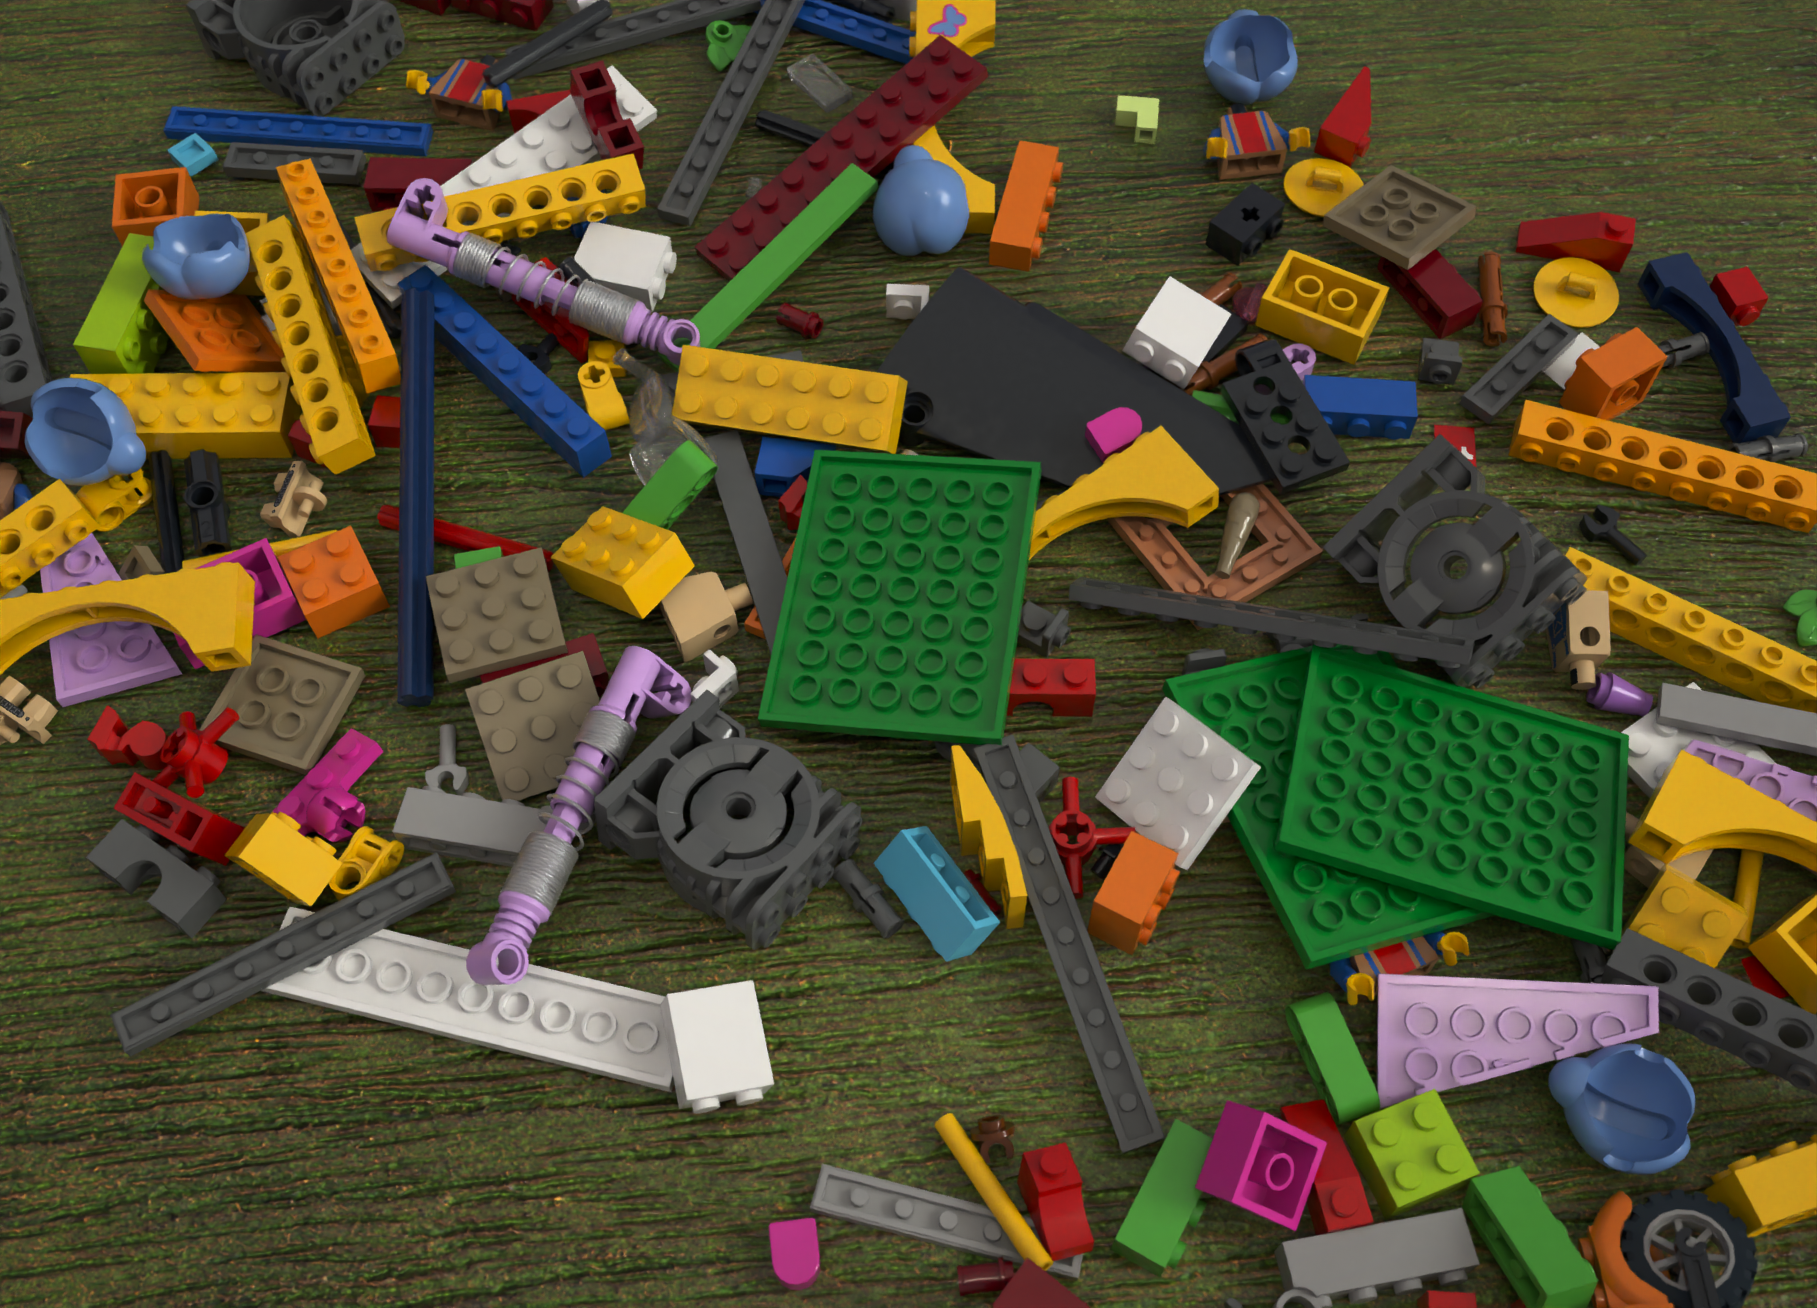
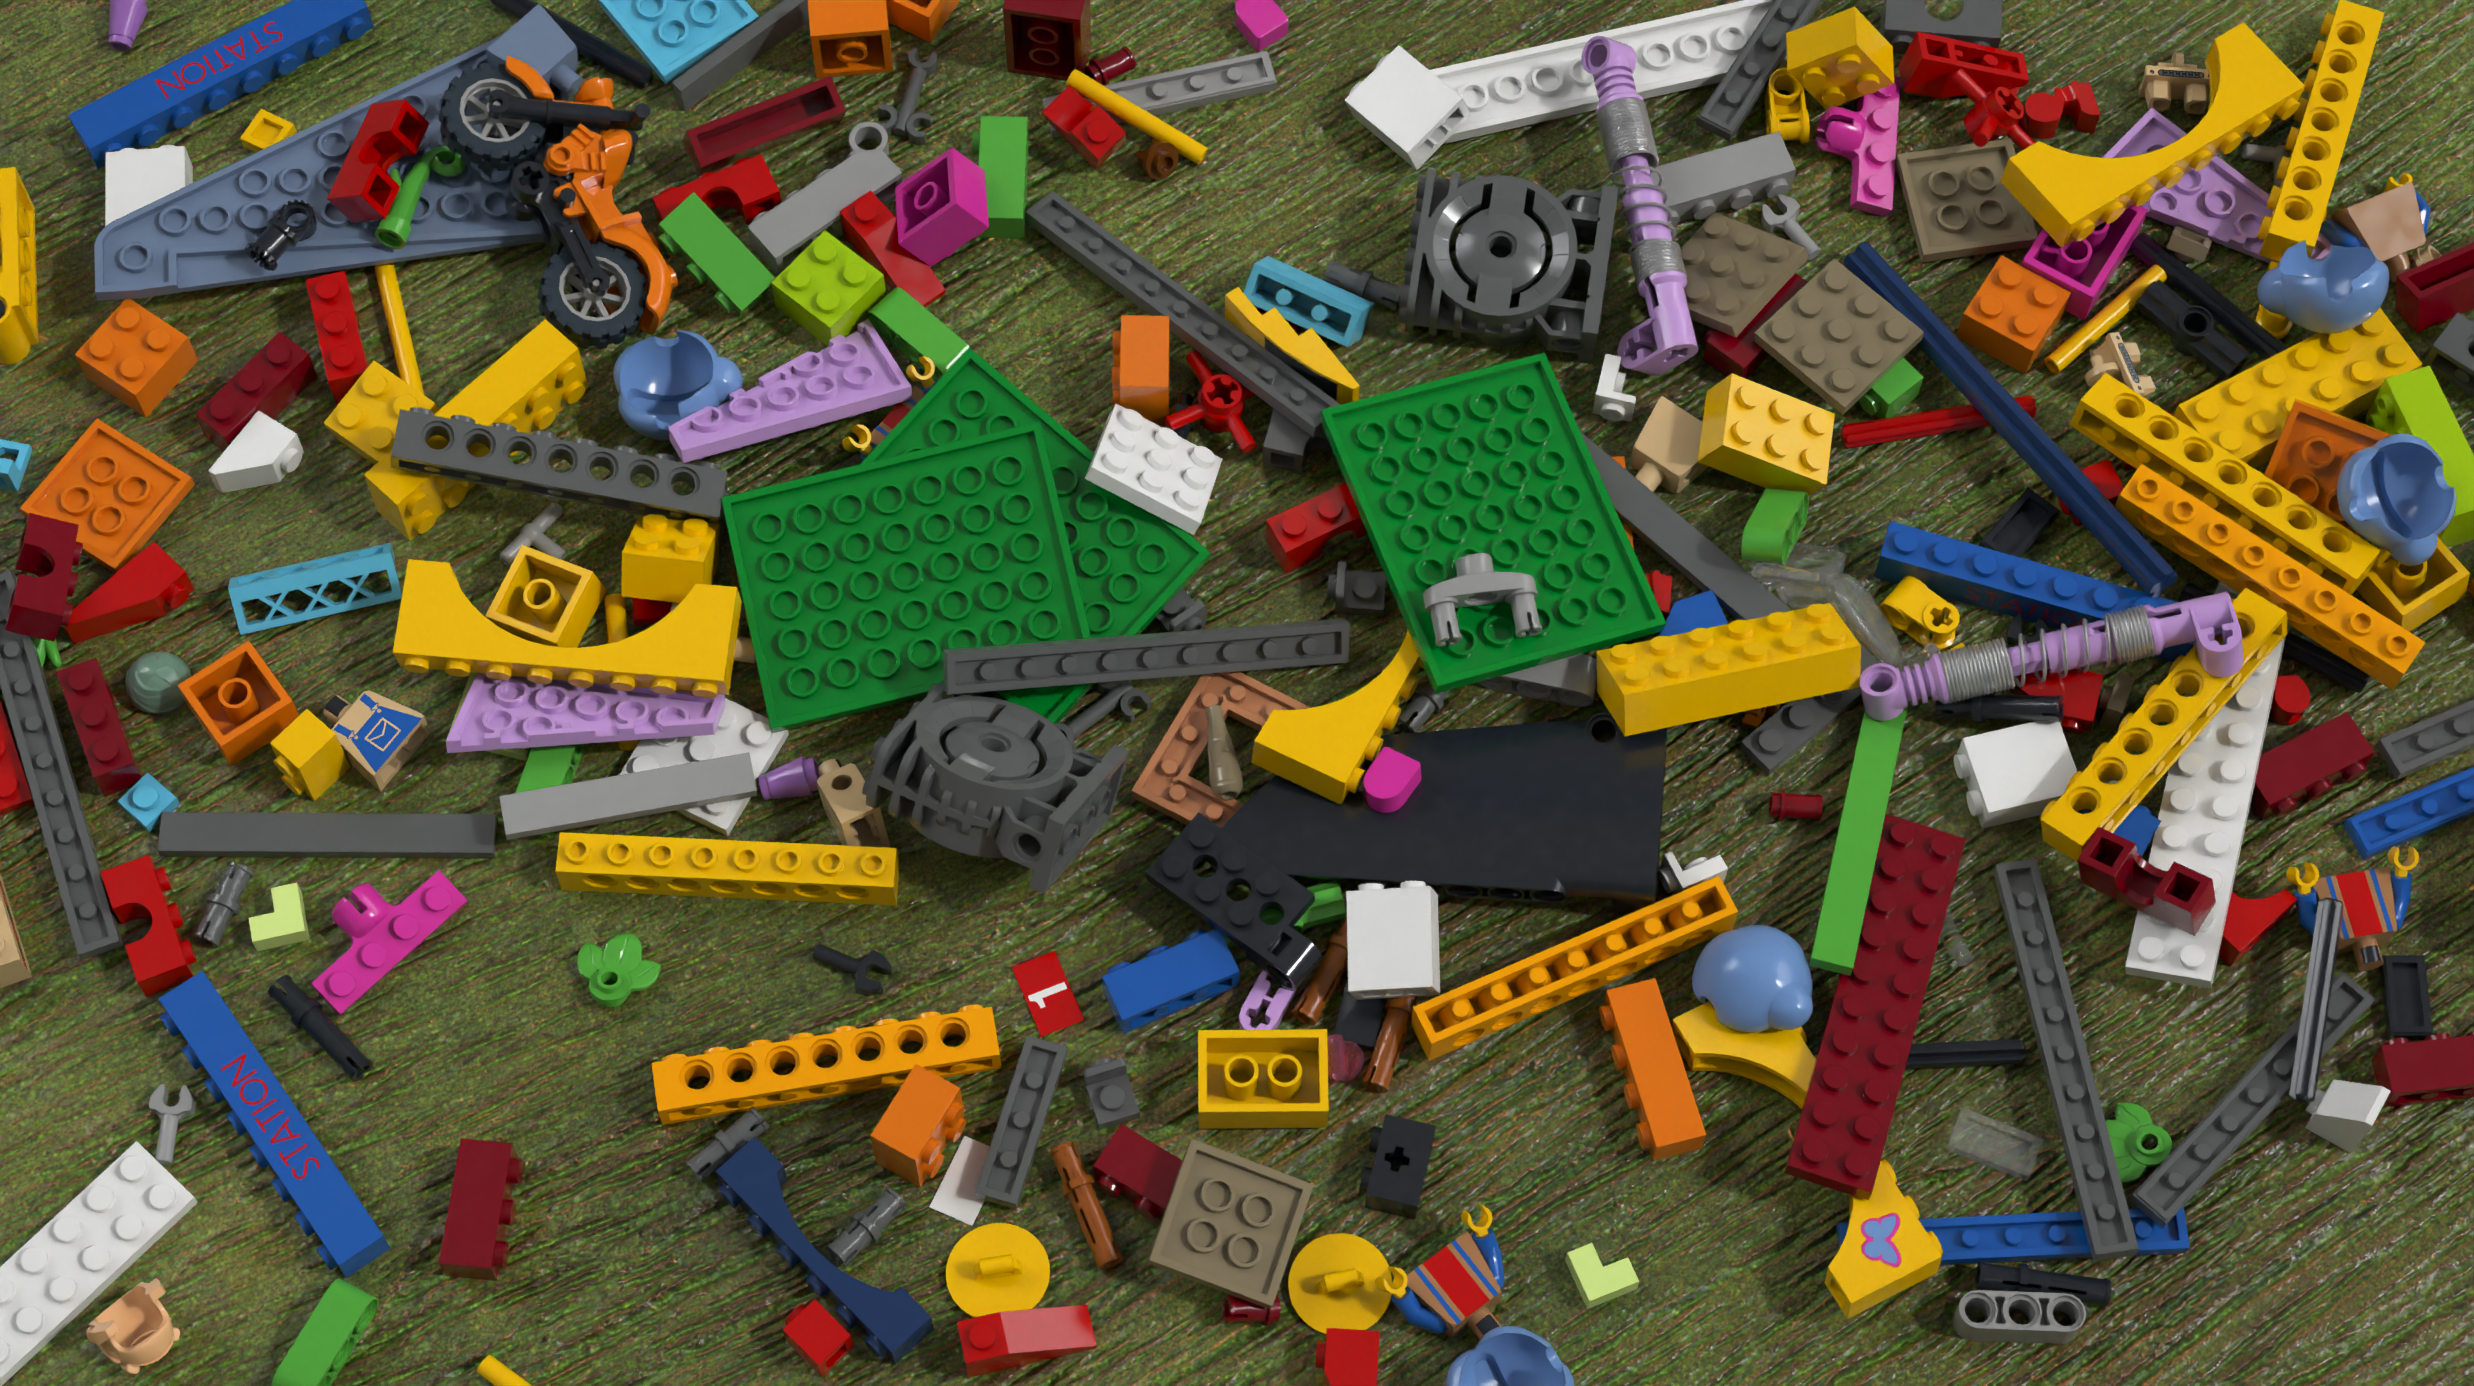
camera: 150 degrees right, 5 degrees up
none -> light orange brick [1411,876,1738,1061]
none -> light grey connector [1422,553,1542,647]
none -> black tile [1979,487,2060,558]
none -> black tile [2379,955,2433,1040]

